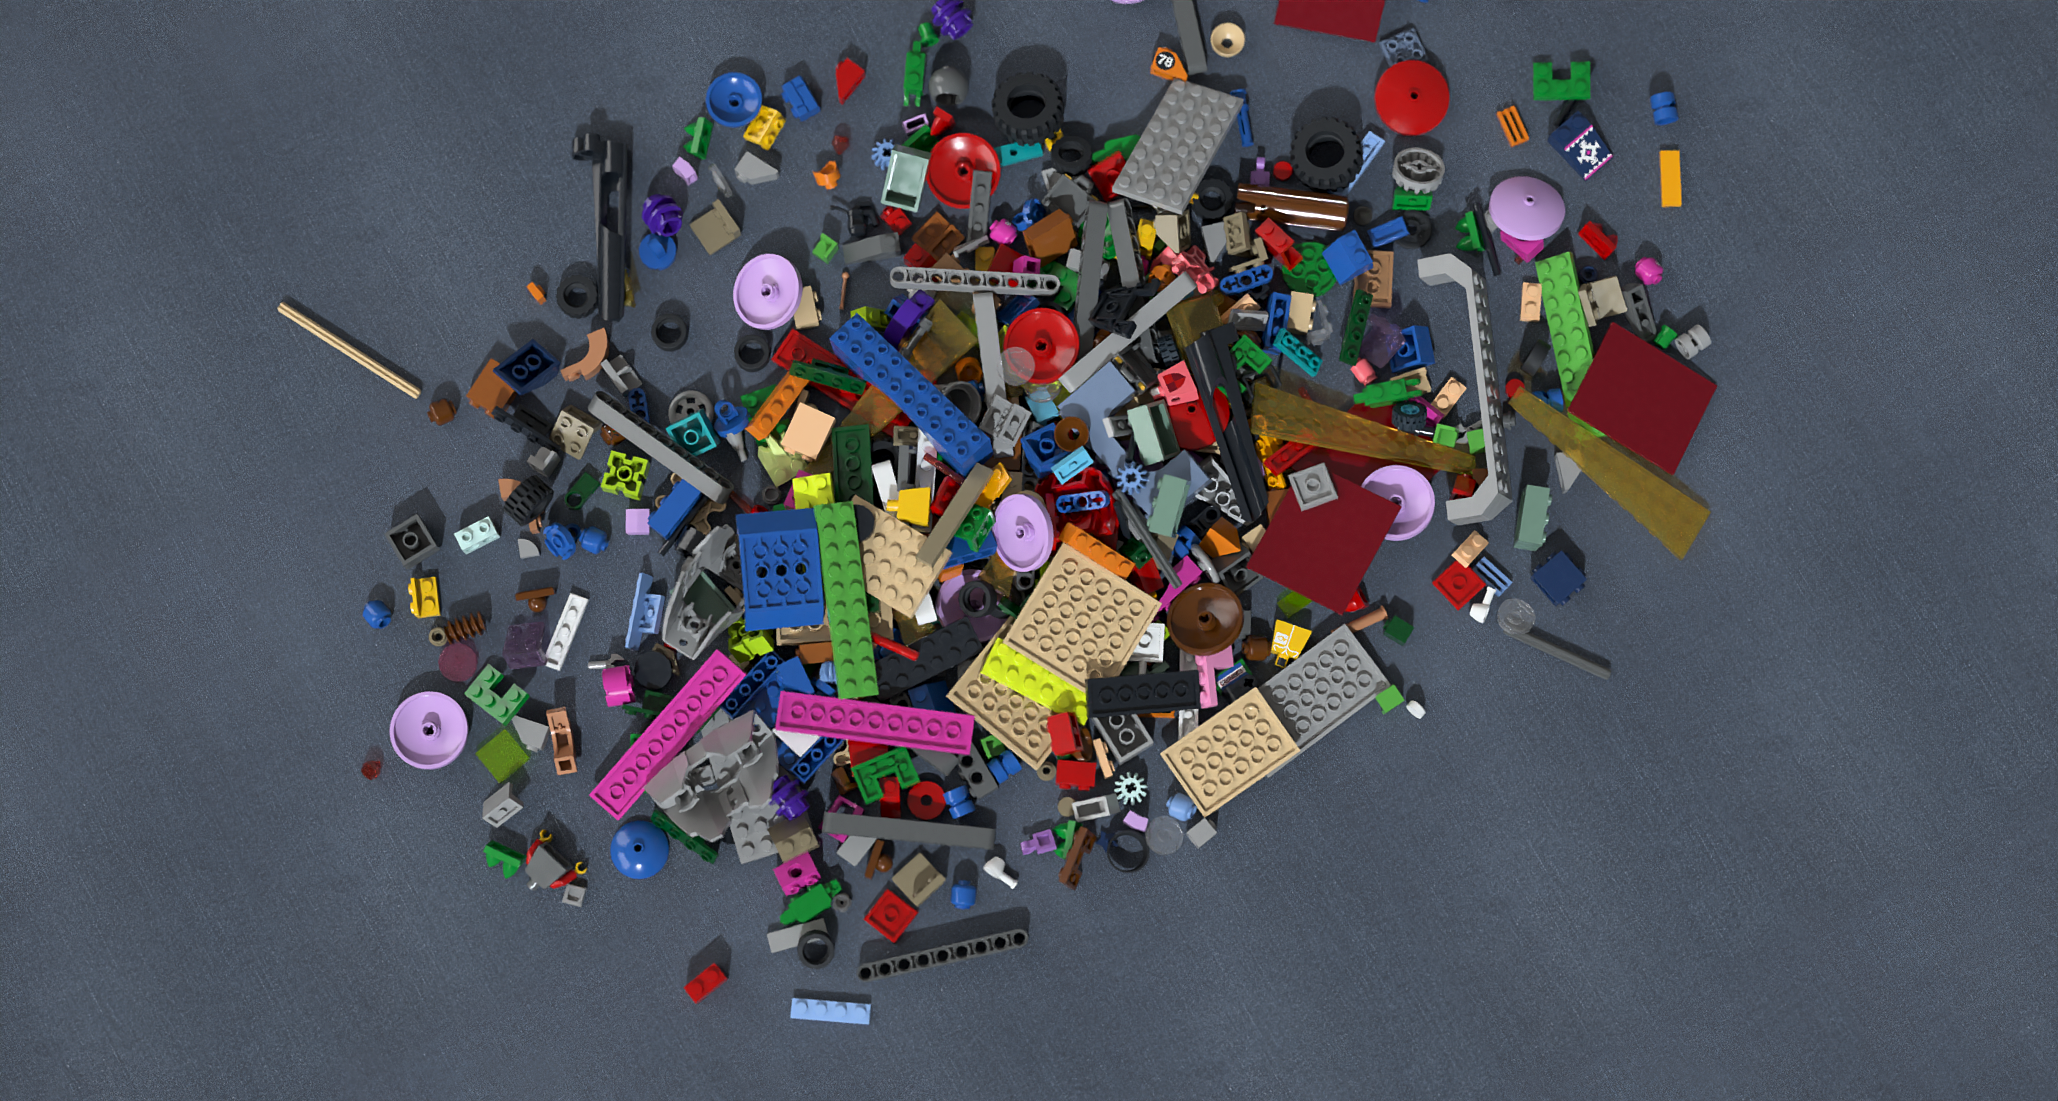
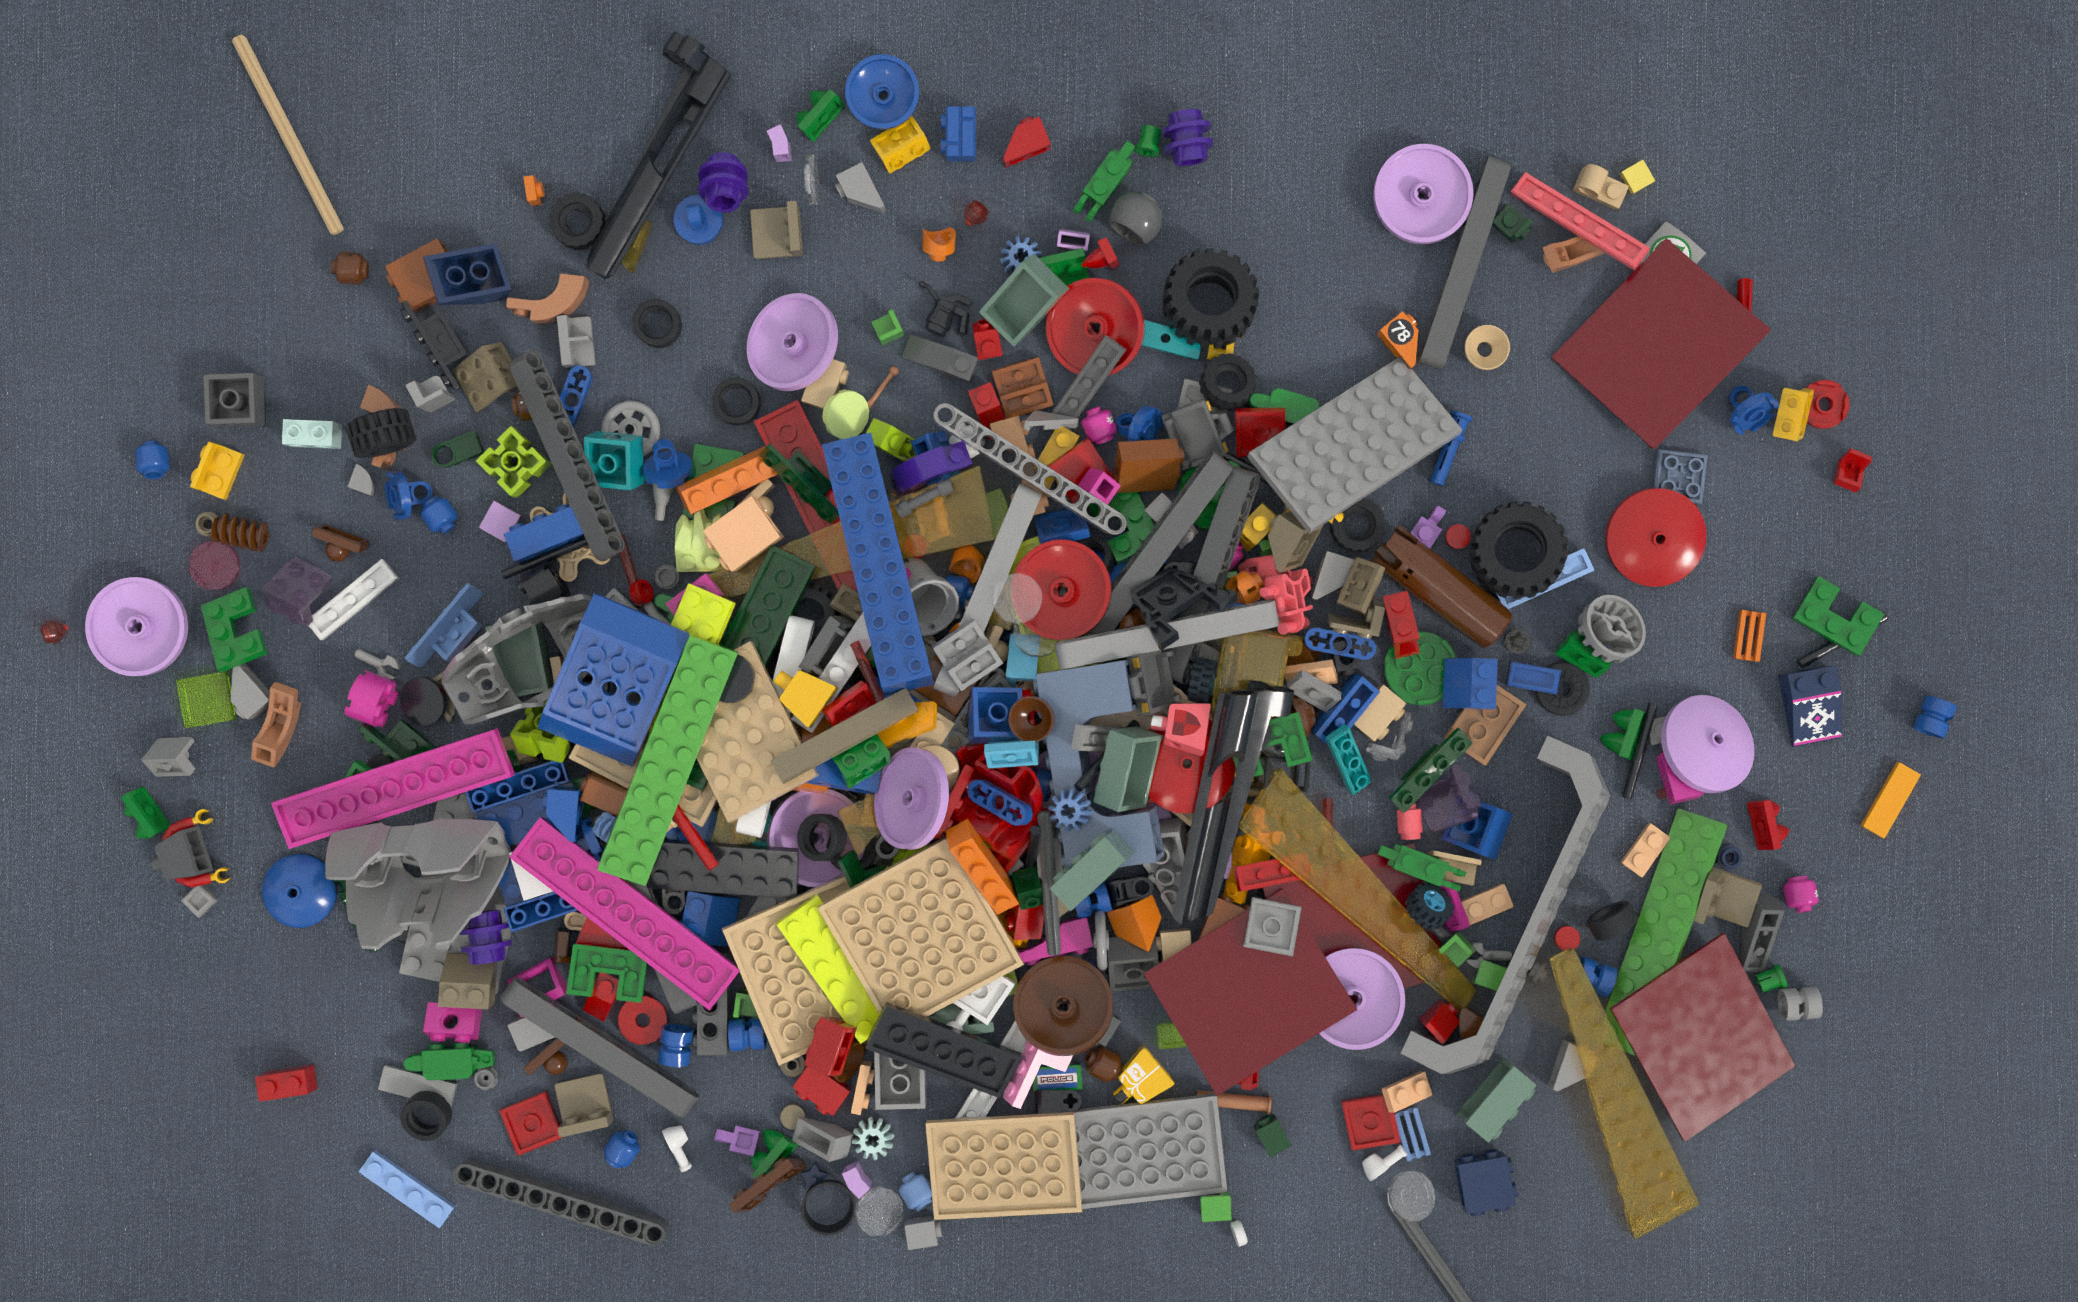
camera: 30 degrees right, 10 degrees up
none -> yellowish green tile [822,390,869,439]

